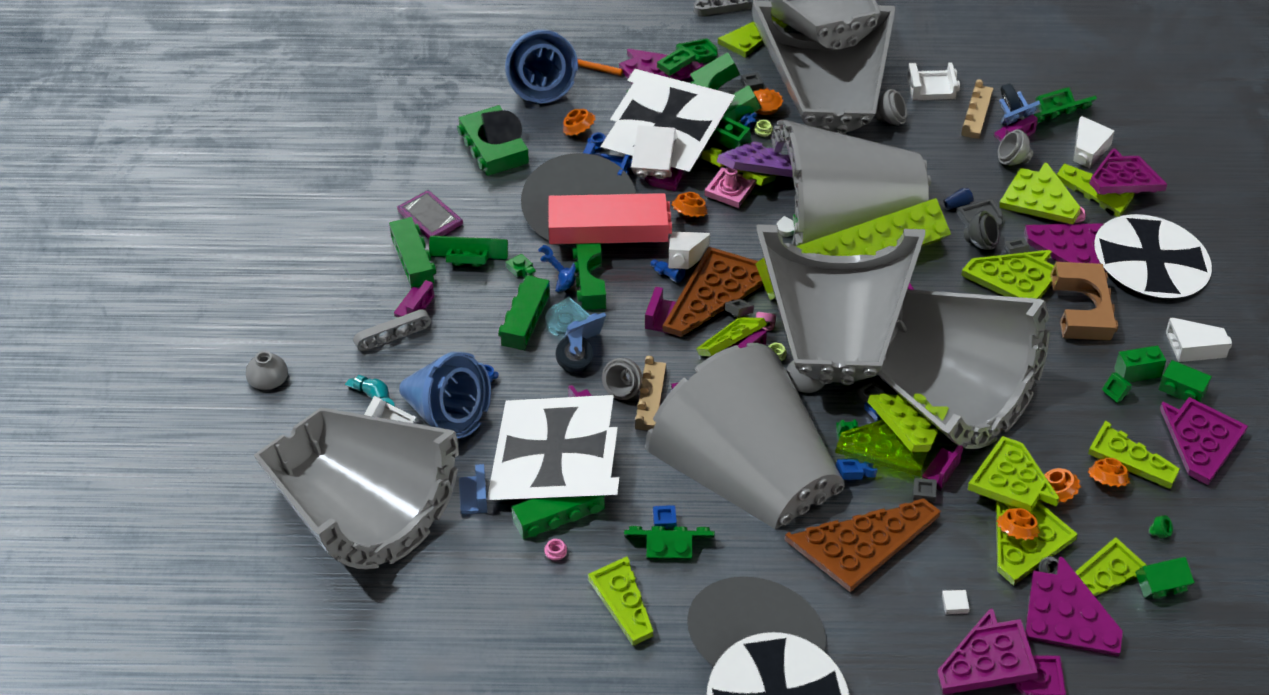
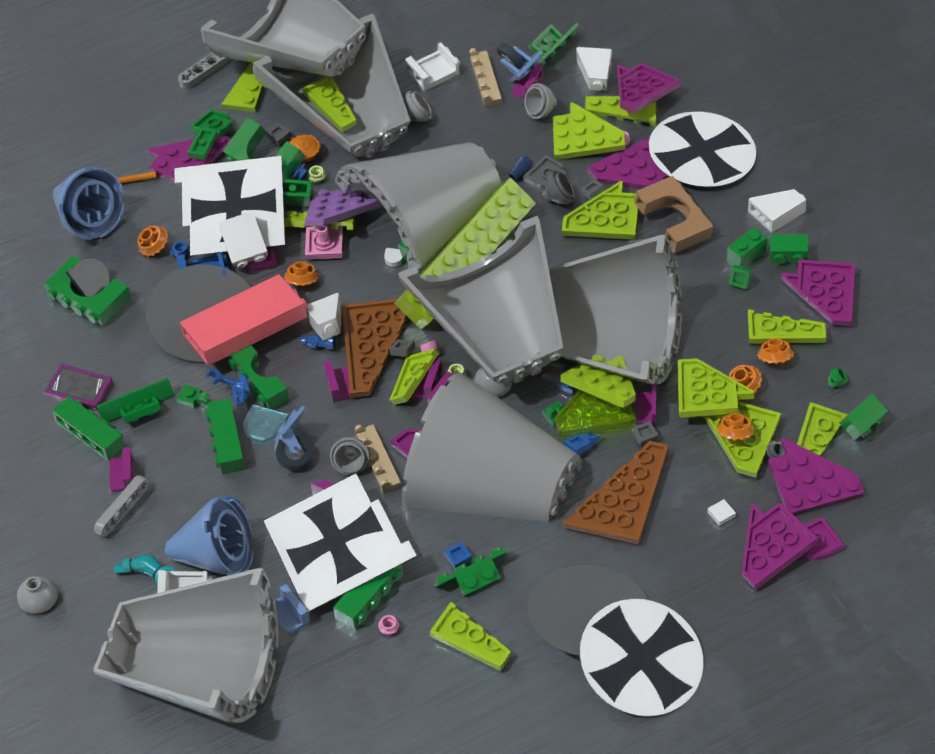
camera: 25 degrees left, 5 degrees up
none -> lime wing [302,76,357,132]

